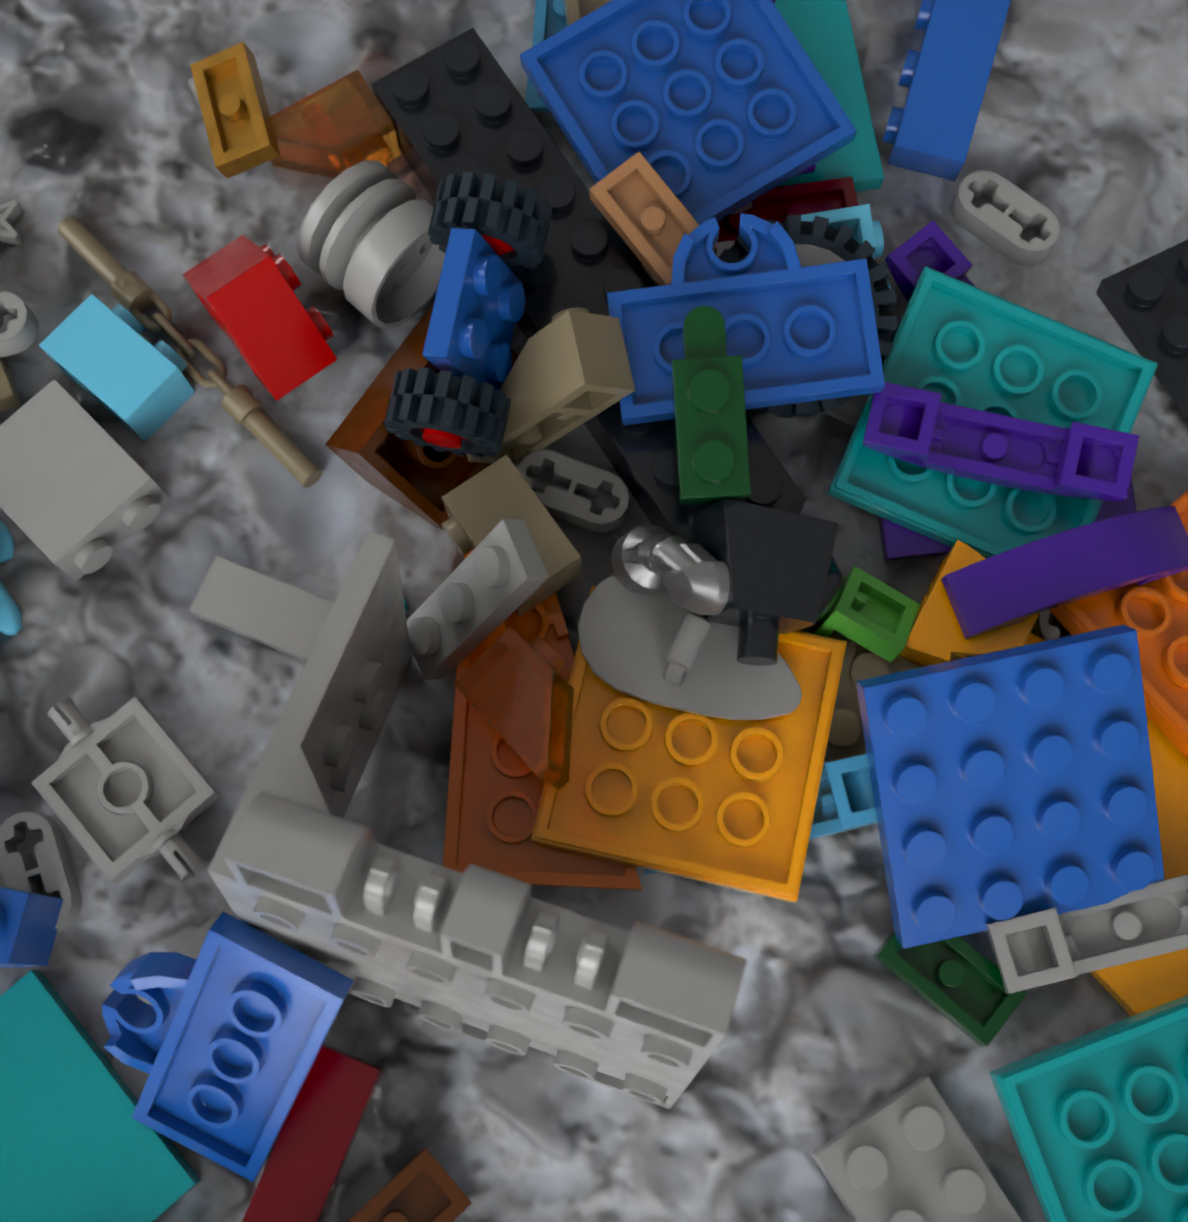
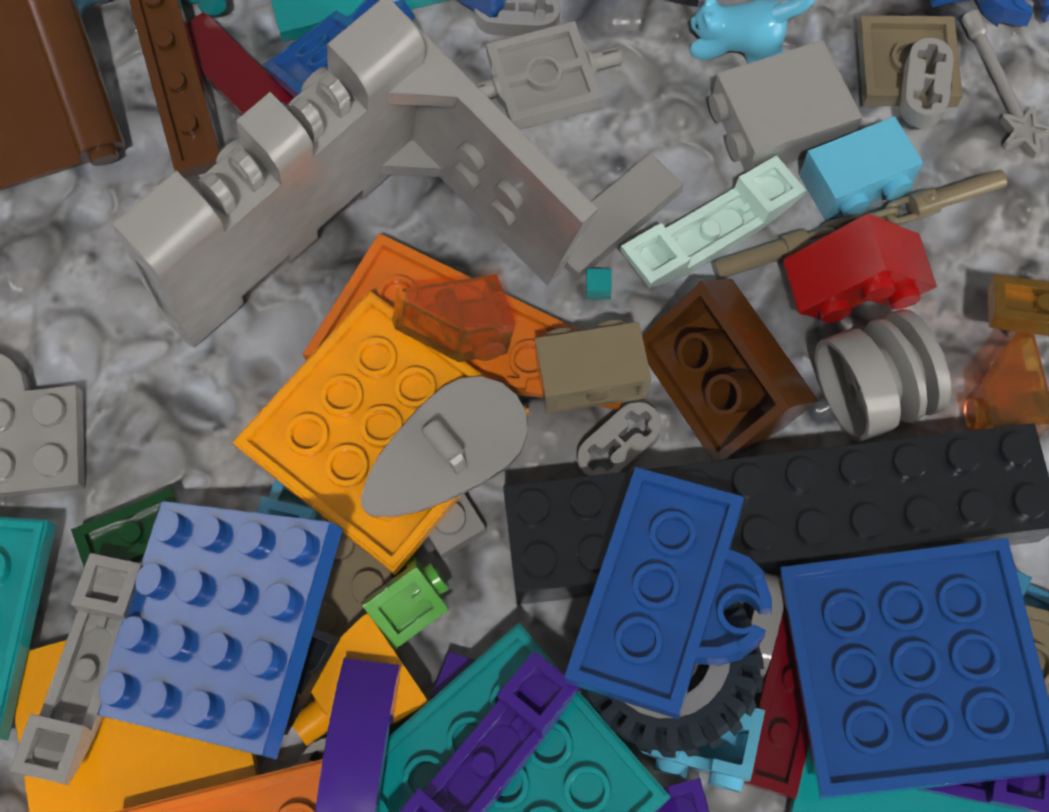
camera: 115 degrees right, 5 degrees down
plate [384,172,552,458] -> none
light grey plate [406,519,549,680] -> none
dark tan slope [467,307,635,465] -> none
medium nougat plate [589,152,717,286] -> none
black torso [611,498,843,666] -> none
dark green brick [671,306,751,505] -> none
none -> light aqua slope [620,155,807,288]

